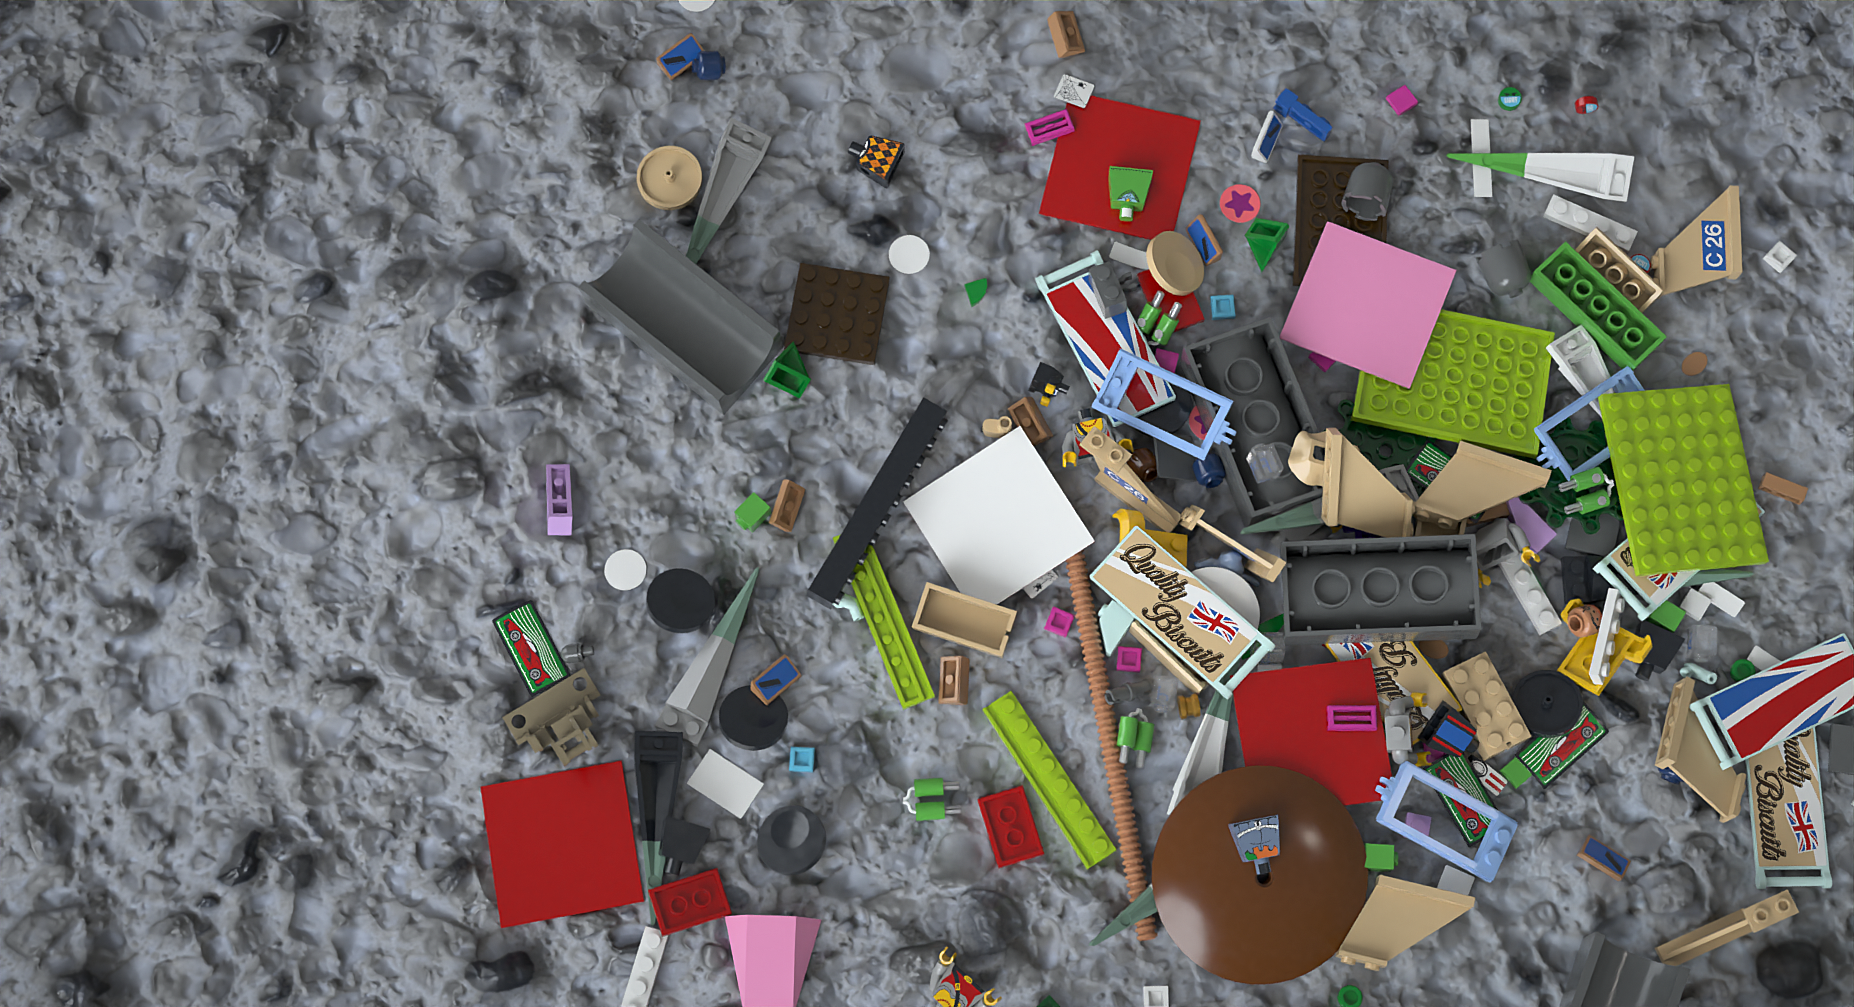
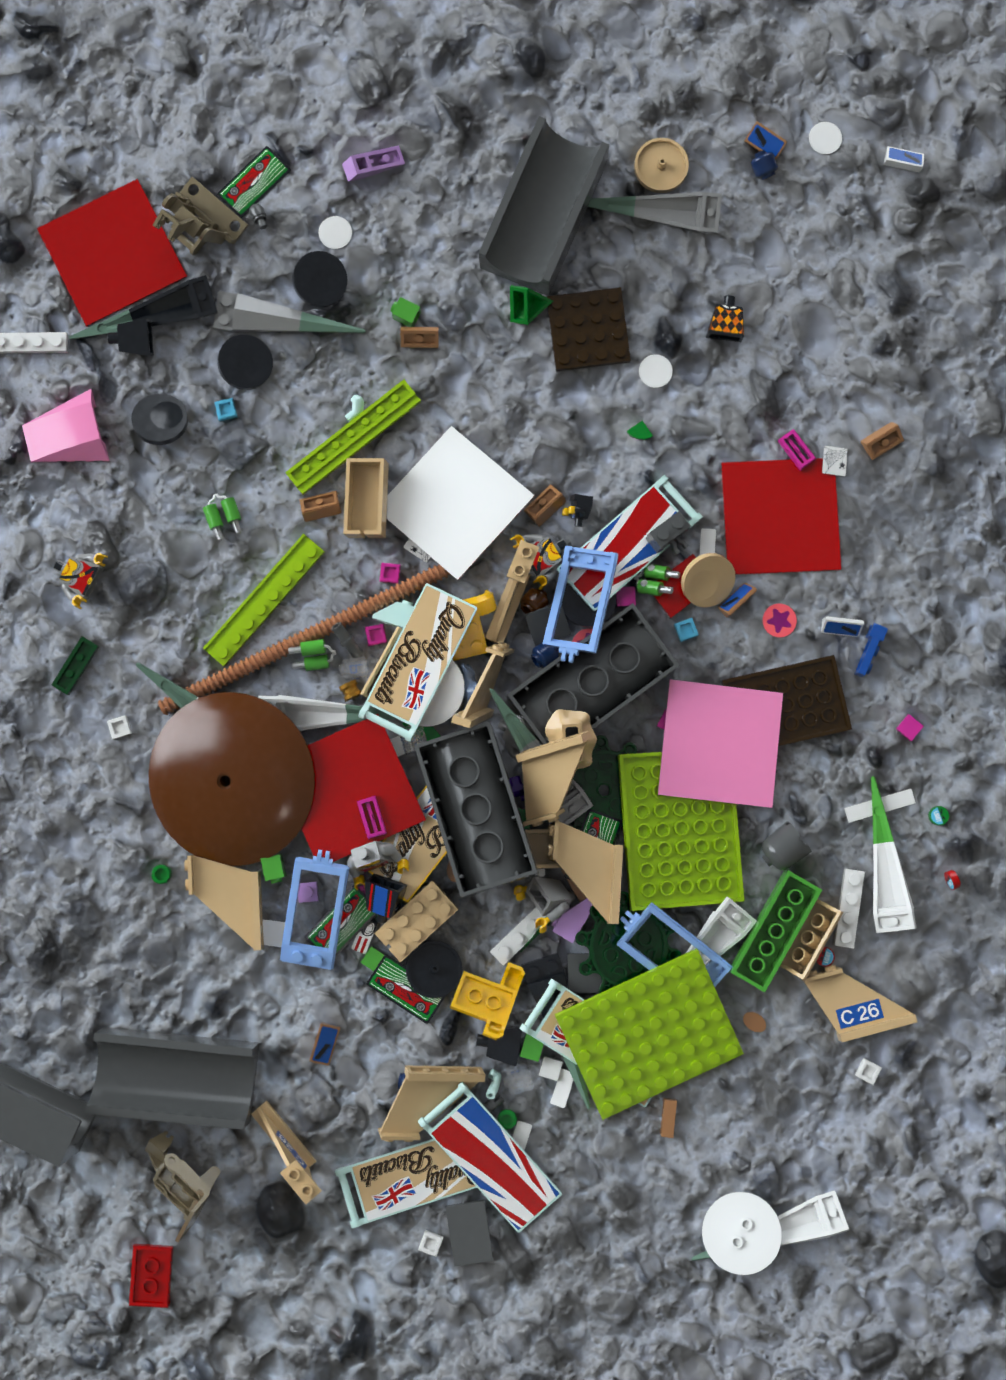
camera: 70 degrees right, 10 degrees up
red tile [648,868,732,937] -> none
white sticker [687,749,764,818] -> none
slope [751,654,801,705] -> none
black brick [806,397,948,610] -> none
red tile [977,785,1045,869] -> none
tan piece [981,416,1012,438] -> none
bright green torso [1108,166,1153,221] -> none
sand blue torso [1228,815,1280,875] -> none
green slope [1244,218,1289,272] -> none
clear brick [1247,443,1284,484] -> none
dark grey cylinder [1342,162,1393,221] -> none
bright green piece [1559,467,1614,514] -> none
nougat head [1568,604,1602,638] -> none
white plate [1589,588,1625,685] -> none

